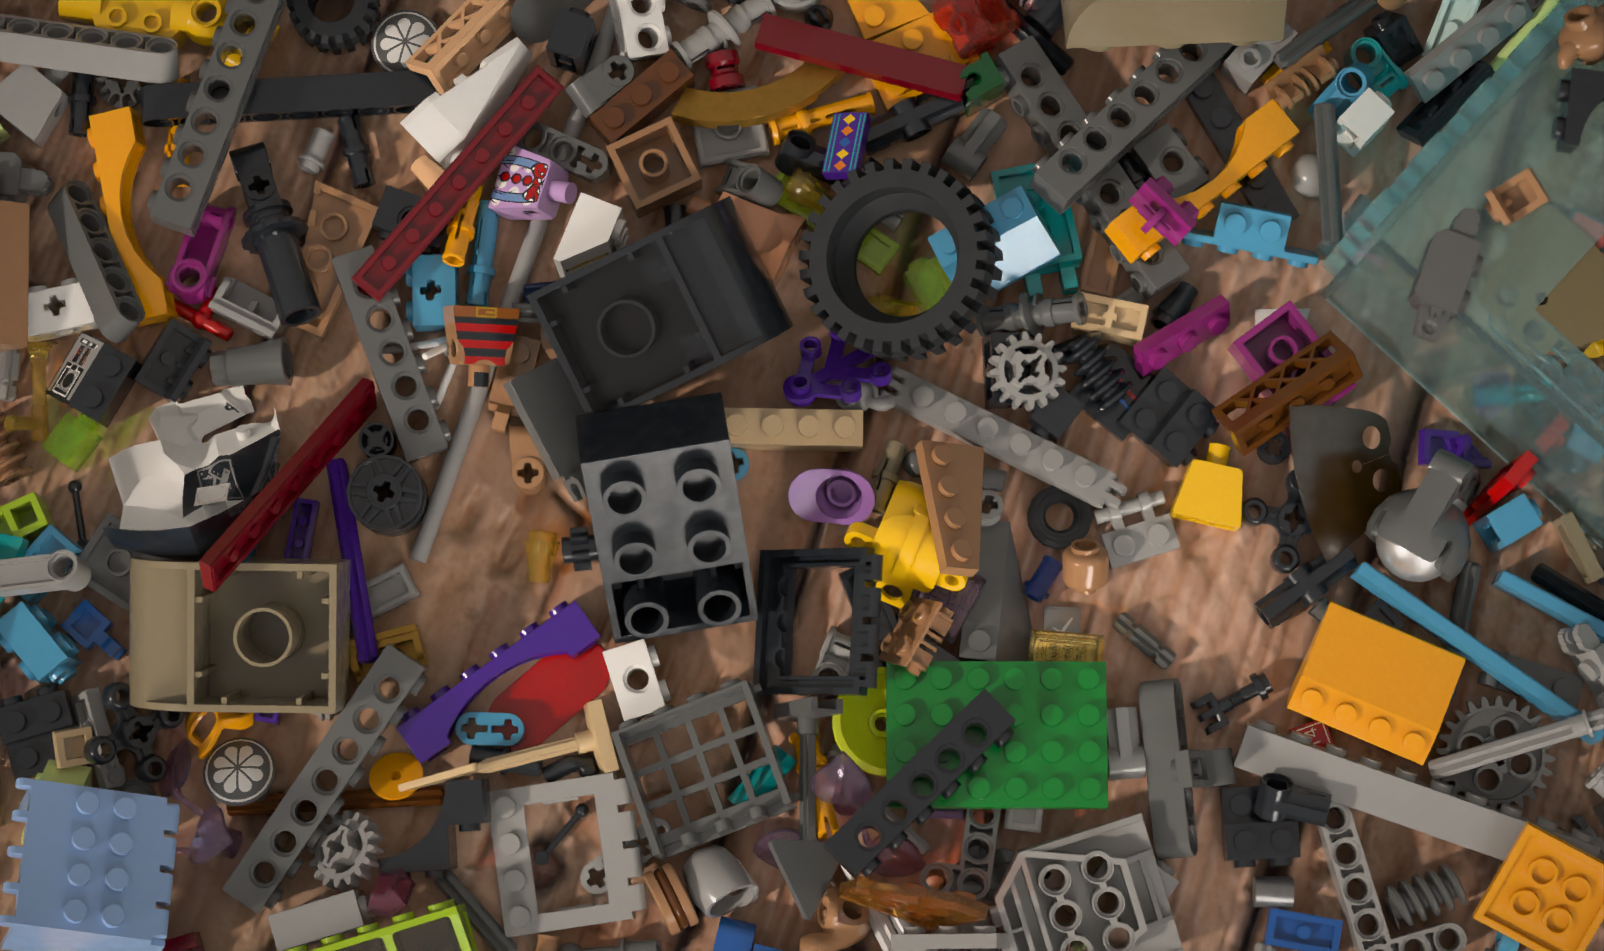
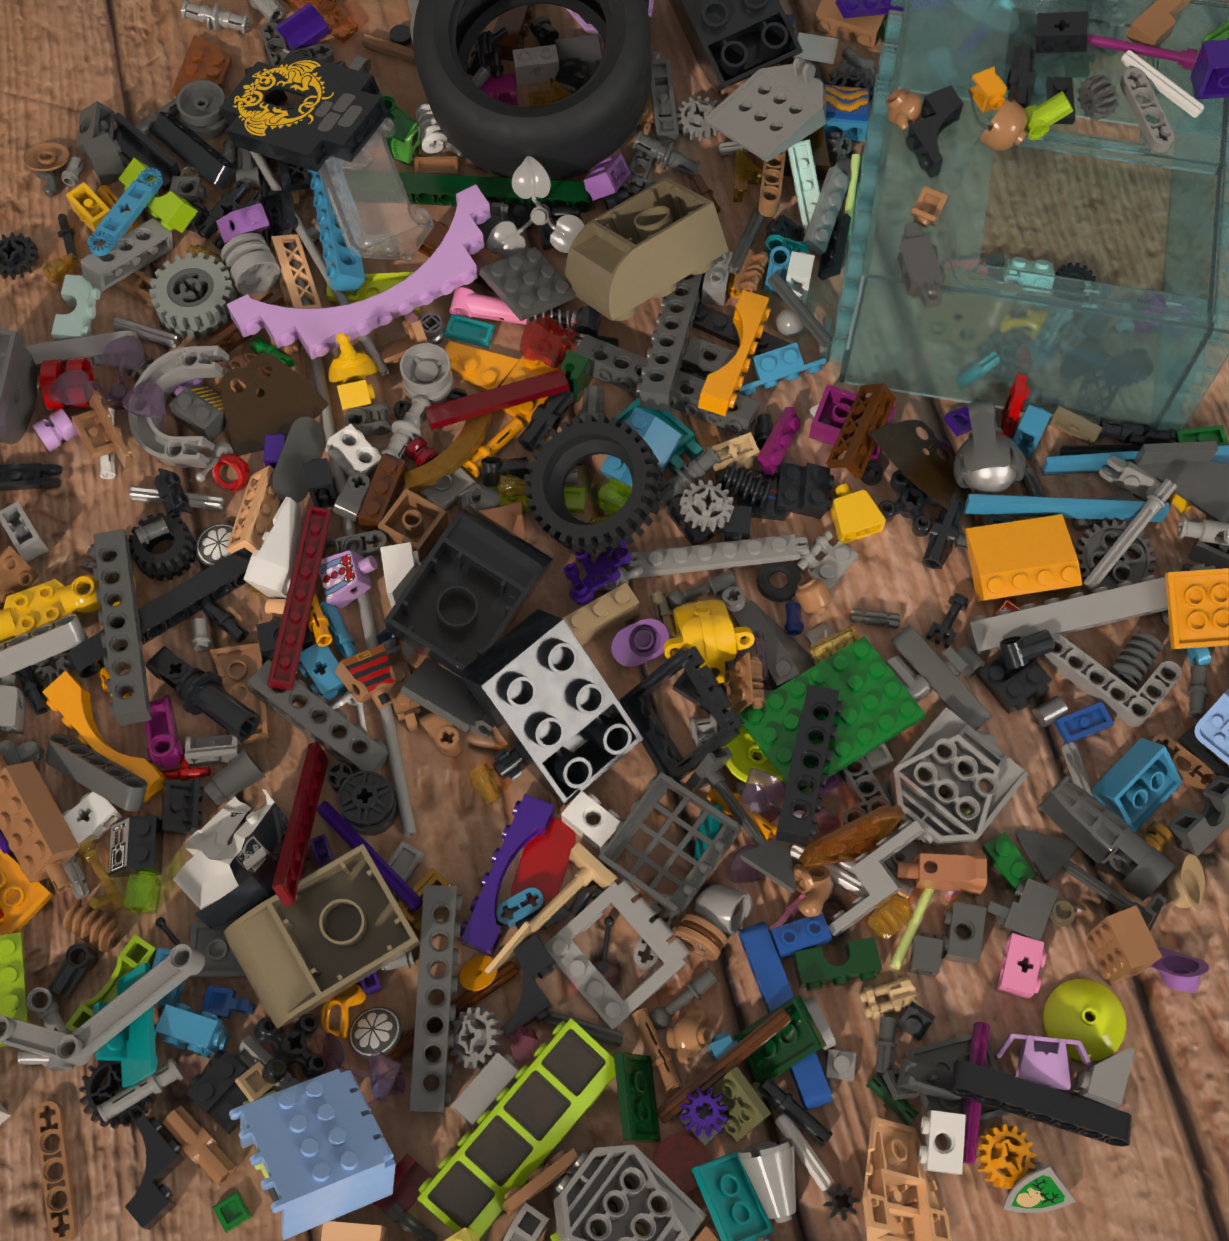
camera: 30 degrees left, 15 degrees down
dark purple tile [822,112,871,180] -> none
medium nougat wing [915,440,984,577] -> none
magenta hips [1128,176,1199,246] -> none
none -> bright pink piece [768,894,806,933]

